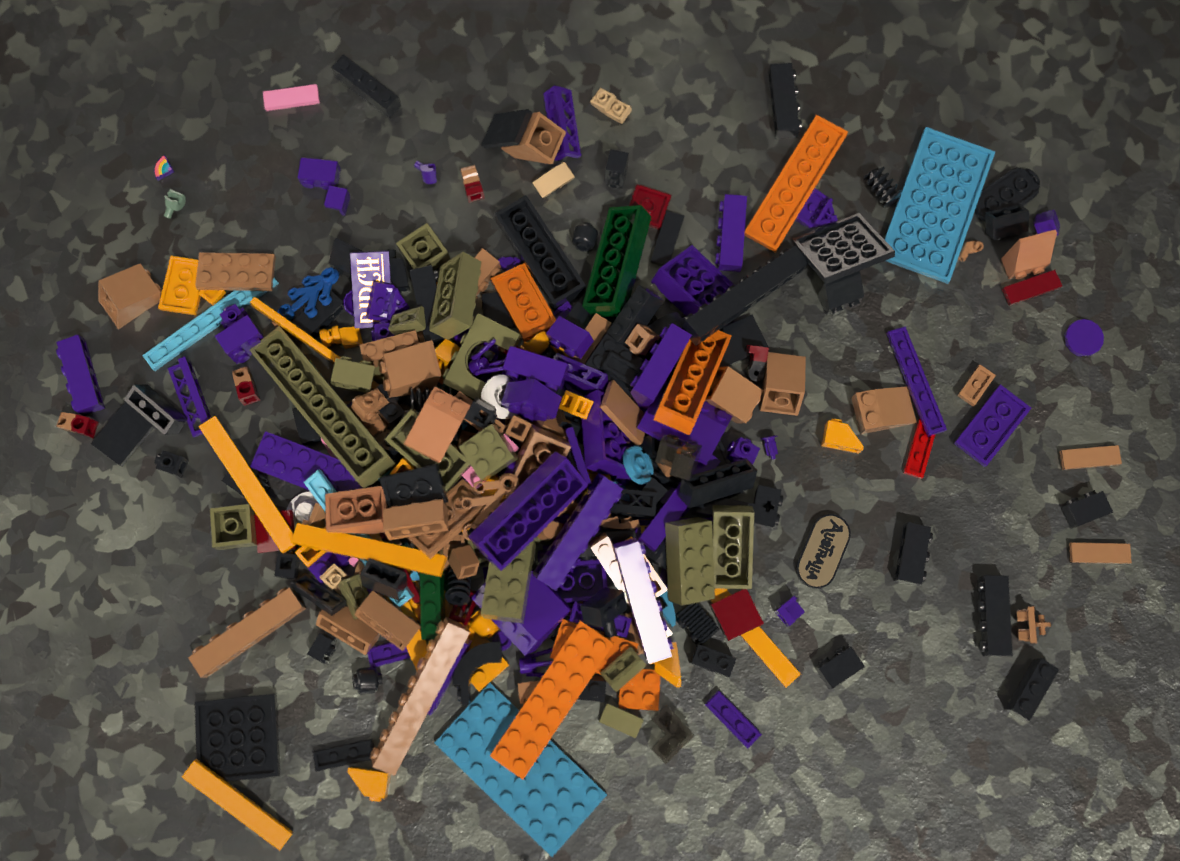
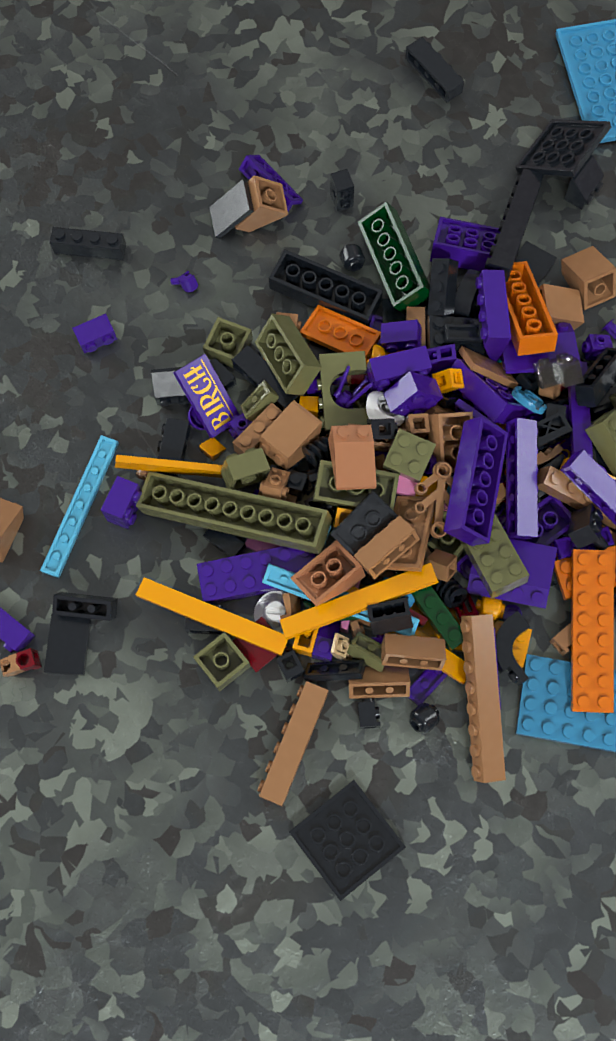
camera: 30 degrees left, 5 degrees down
black brick [155,450,189,478] -> none
light orange tile [158,256,201,316] -> none
dark purple fence [168,356,212,437] -> none
light orange tile [182,759,293,850] -> none
medium nougat plate [195,253,276,291] -> none
light orange plate [198,290,226,306] -> none
dark purple brick [219,304,249,329] -> none
dark red leg [232,366,260,406] -> none
bright pink tile [263,84,320,111] -> none
blue plant [277,267,339,321] -> none
black tile [312,739,374,772] -> none
light orange wheel [319,325,342,347] -> none
dark purple panel [324,186,350,216] -> none
light orange slope [347,767,391,802] -> none
dark purple slope [366,281,410,322] -> none
leg [460,165,485,203] -> none
dark purple tile [498,257,522,272] -> none
dark purple plant [519,648,553,677] -> none
tan slope [533,162,575,198] -> none
tan slope [590,88,632,124] -> none
medium nougat brick [625,324,660,356] -> none
dark red tile [629,184,672,230] -> none
black tile [651,211,684,266] -> none
dark purple brick [715,194,747,272] -> none
orange plate [744,115,848,253] -> none
leg [745,345,769,381] -> none
dark purple slope [796,188,838,229] -> none
black piece [863,167,902,208] -> none

